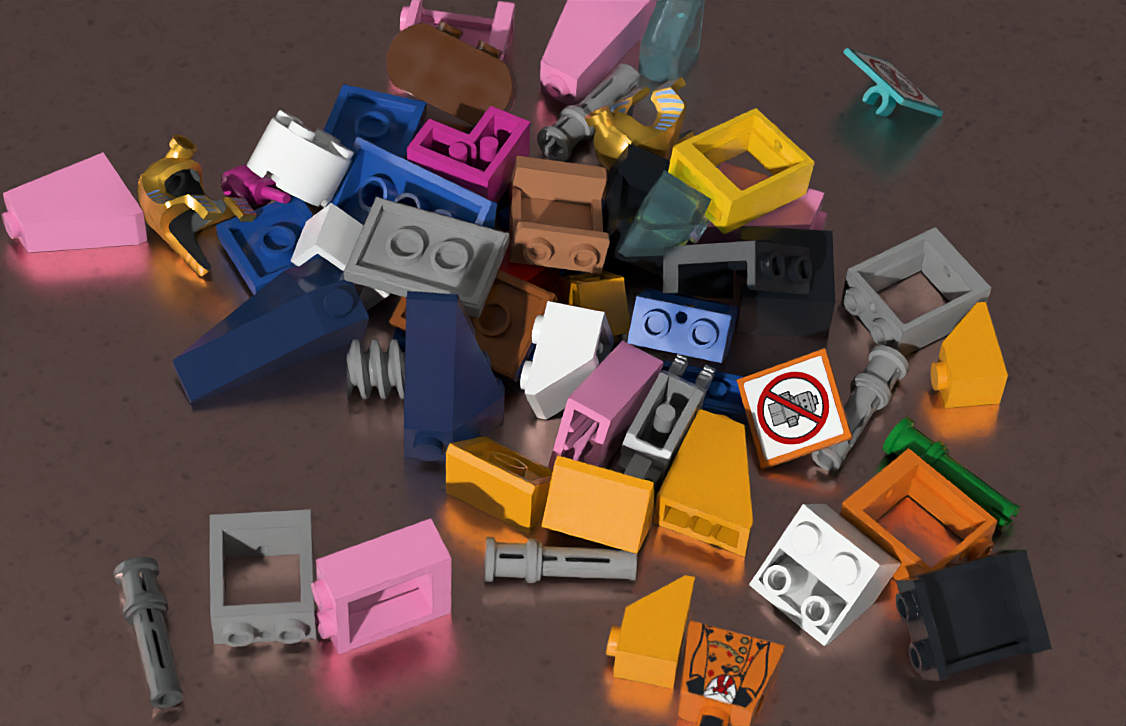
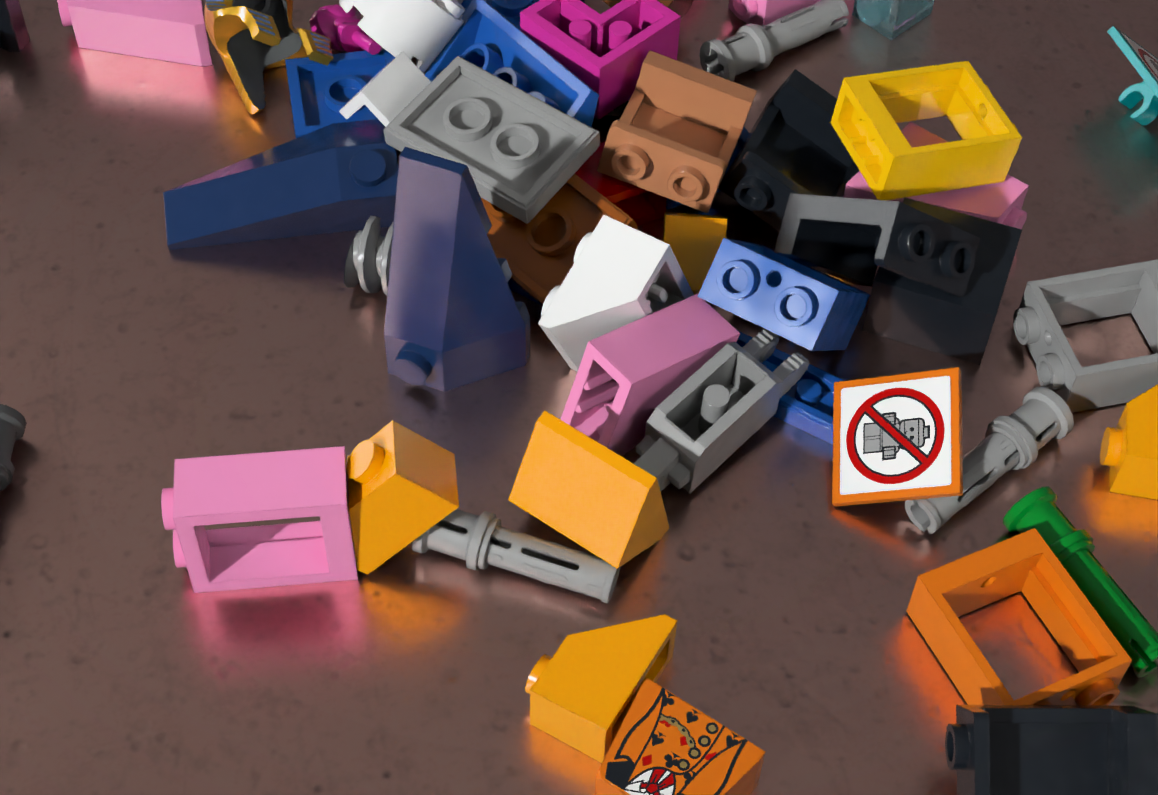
camera: 20 degrees right, 0 degrees up
light grey window [210,509,316,647] -> none
light orange slope [446,436,553,535] -> none
pearl gold piece [584,77,695,171] -> none
clear light blue slope [618,170,711,257] -> none
light orange slope [654,409,753,557] -> none
white slope [749,504,901,646] -> none
none -> light orange slope [346,420,459,575]

